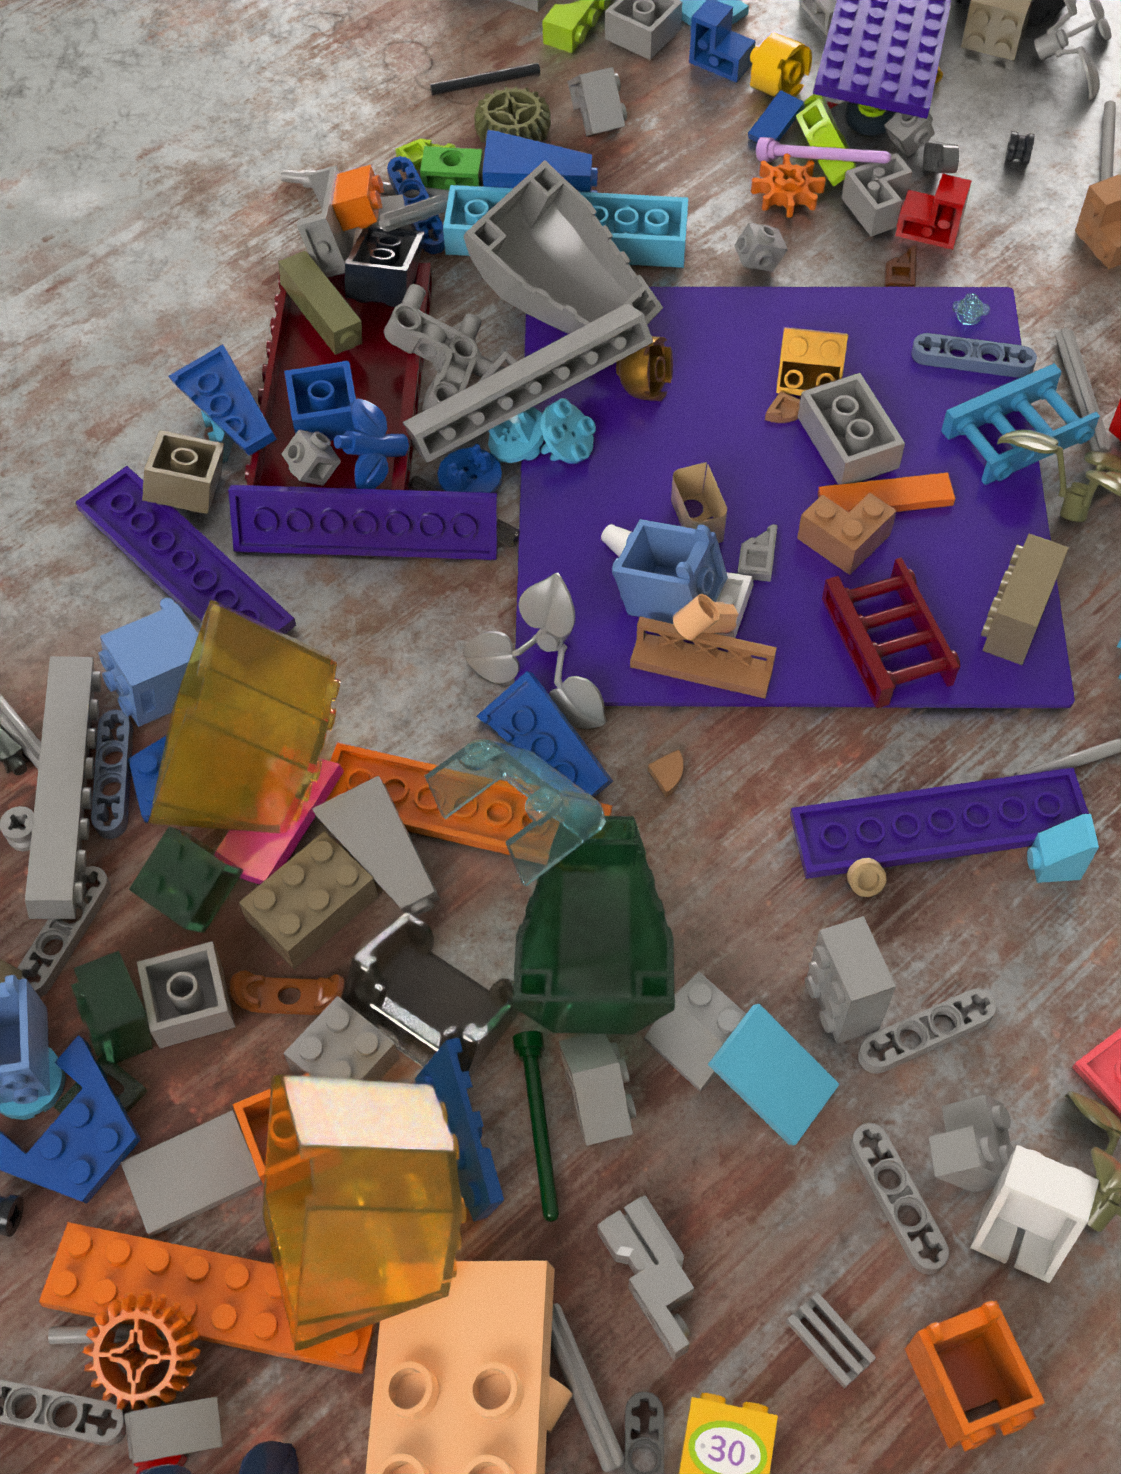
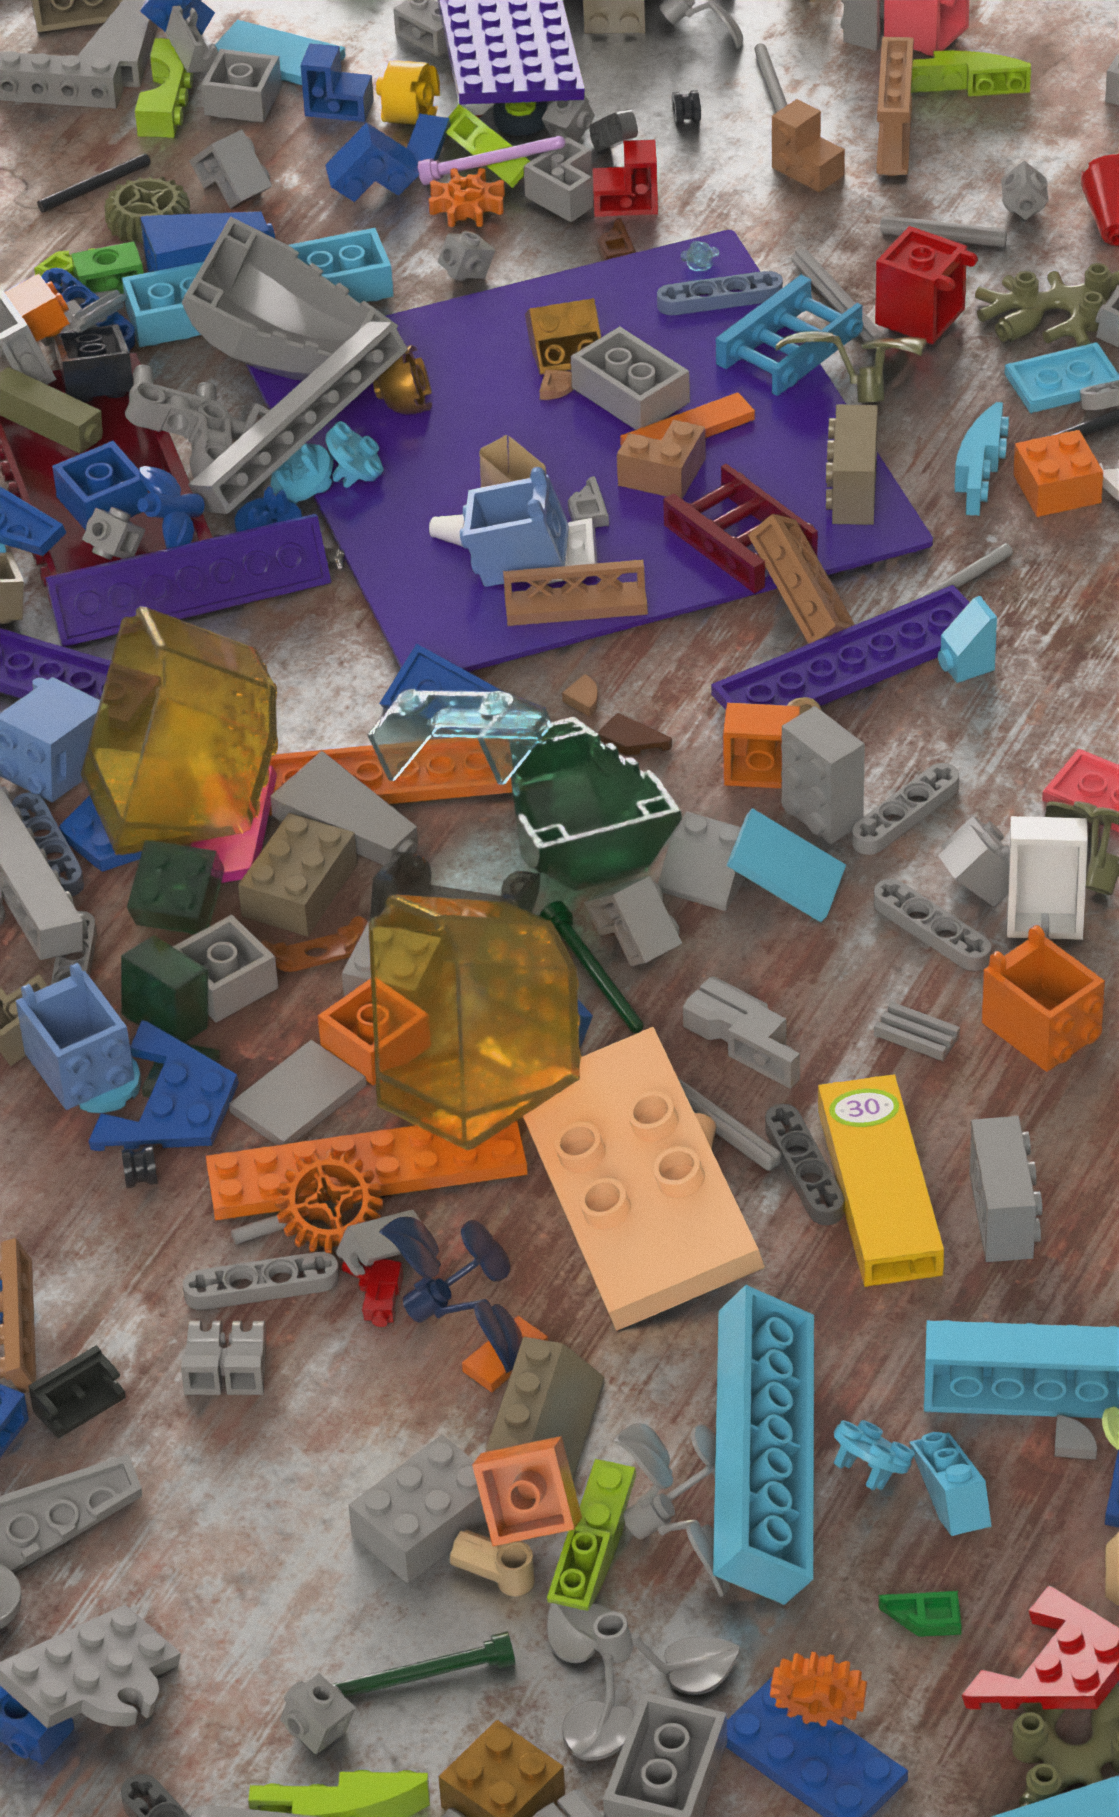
camera: 20 degrees left, 15 degrees down
light grey plant [464,573,607,729] -> none
light nougat piece [673,594,739,640] -> none
none -> blue brick [325,122,419,202]
none -> reddish brown tile [597,713,672,756]
none -> orange brick [723,703,800,789]
none -> medium nougat fence [748,514,855,644]

